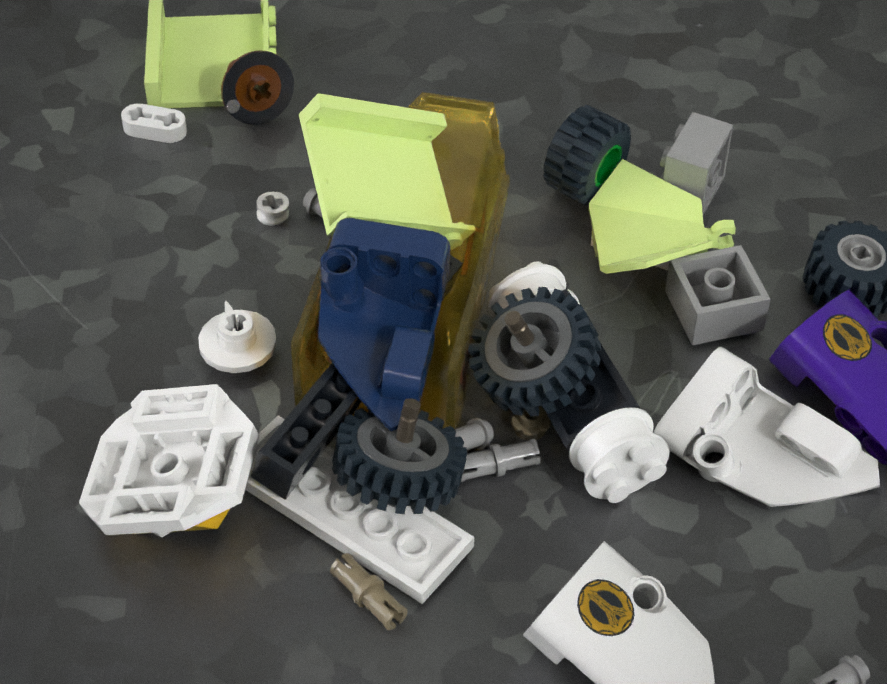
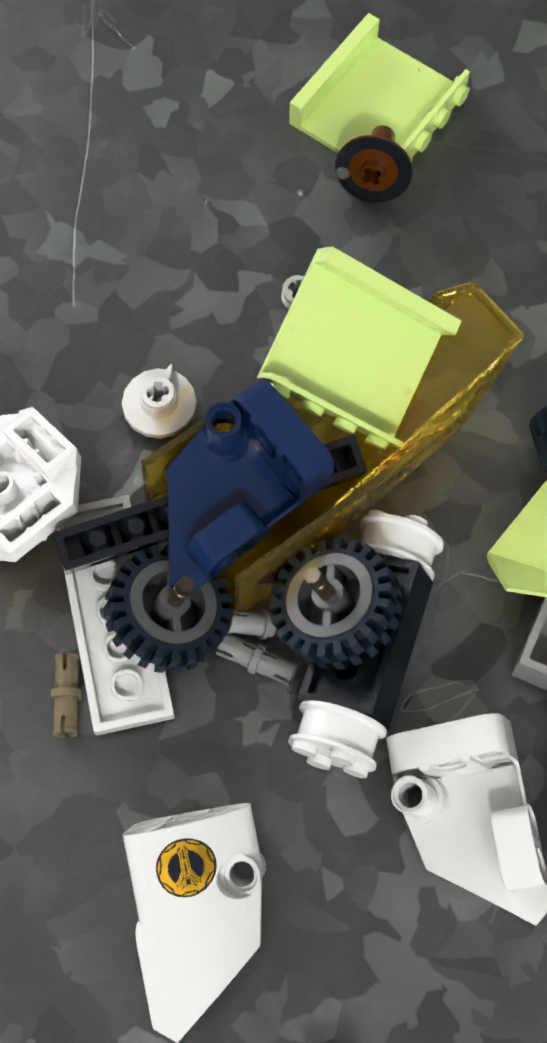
camera: 40 degrees right, 20 degrees up
white beam [121,104,187,143] -> none

